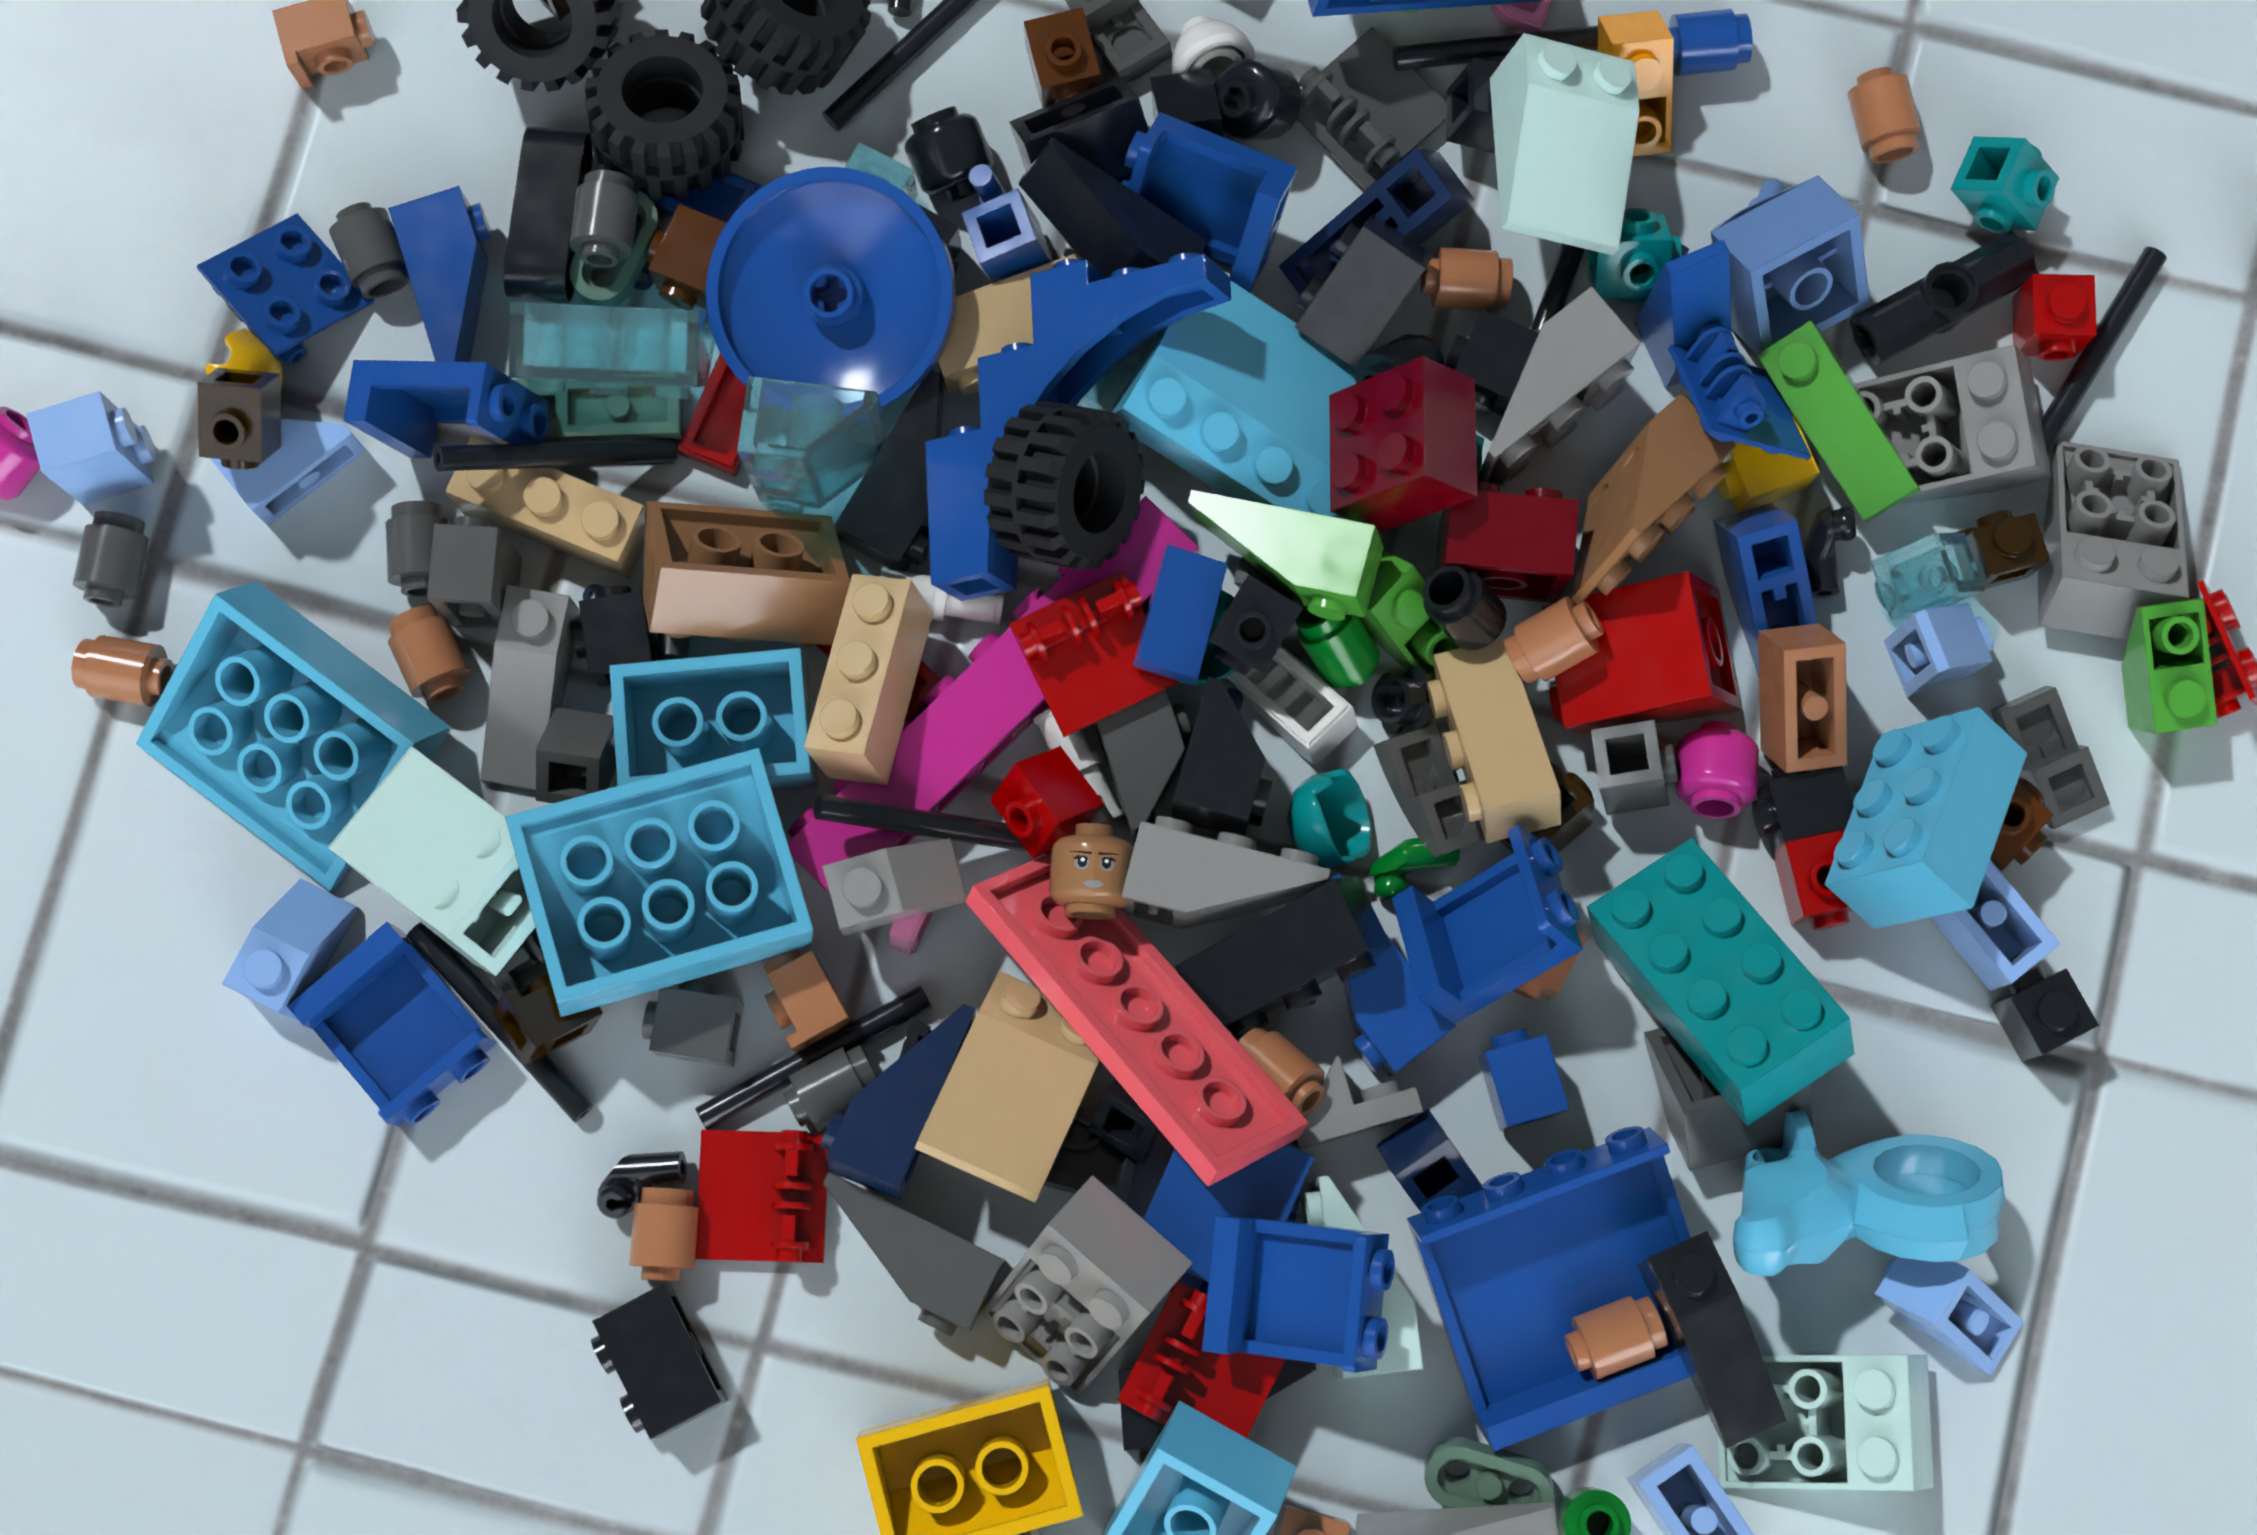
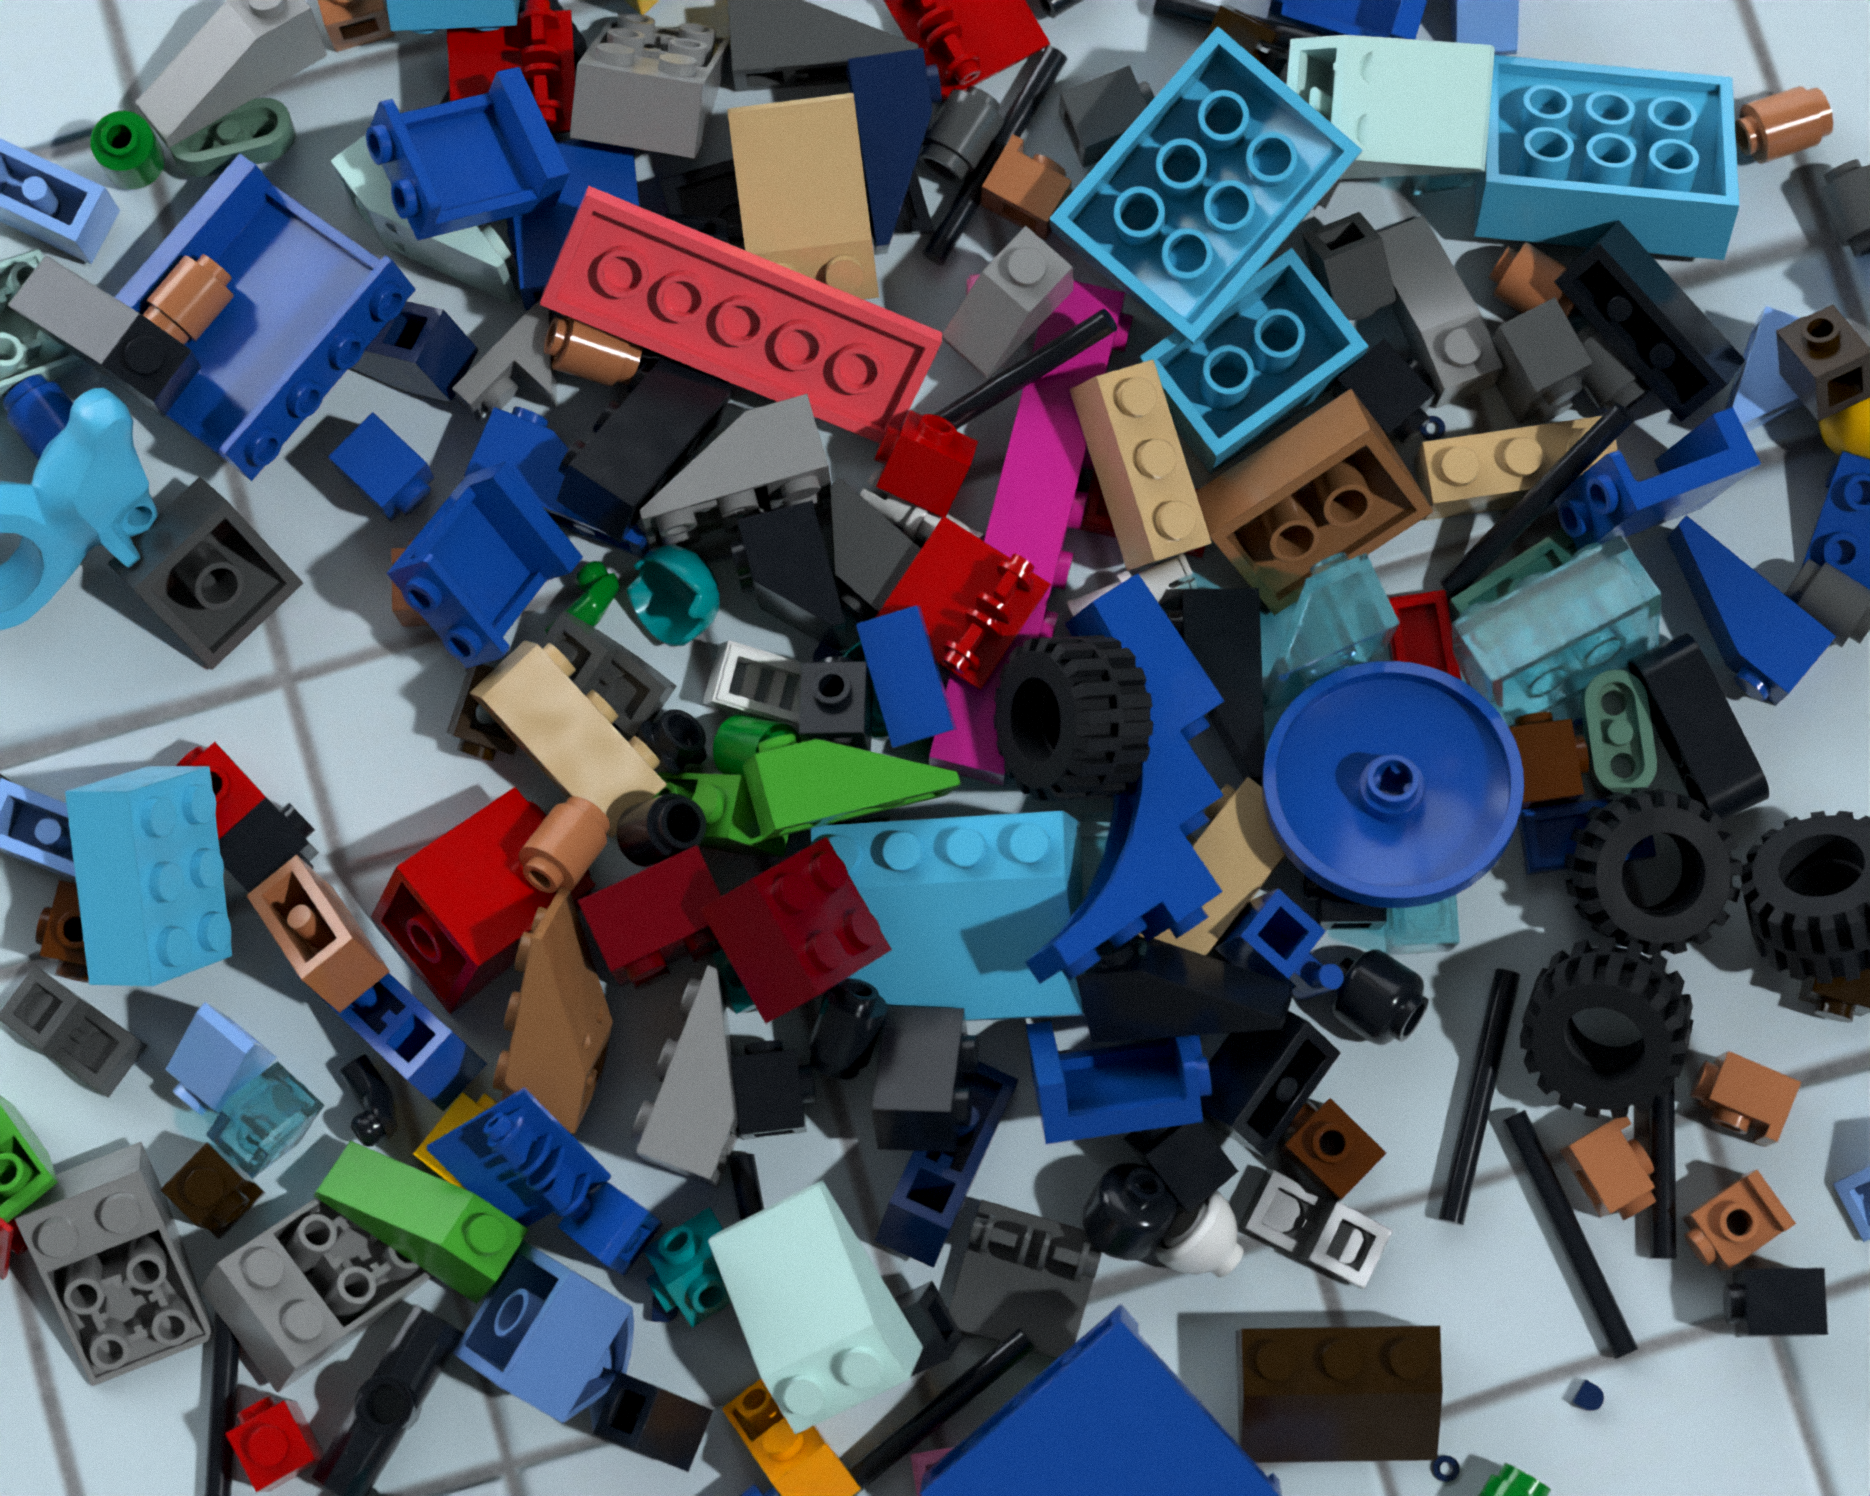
camera: 150 degrees right, 0 degrees up
dark grey brick [570,170,639,268] -> none
medium nougat head [1049,823,1134,920] -> none
nougat brick [1420,246,1513,312] -> none
teal brick [1586,838,1855,1126] -> none
dark grey brick [1591,720,1679,815] -> none
dark pink head [1675,721,1759,819] -> none
none -> blue brick [2,374,73,461]
none -> black brick [593,1372,714,1472]
none -> black brick [1554,220,1745,422]

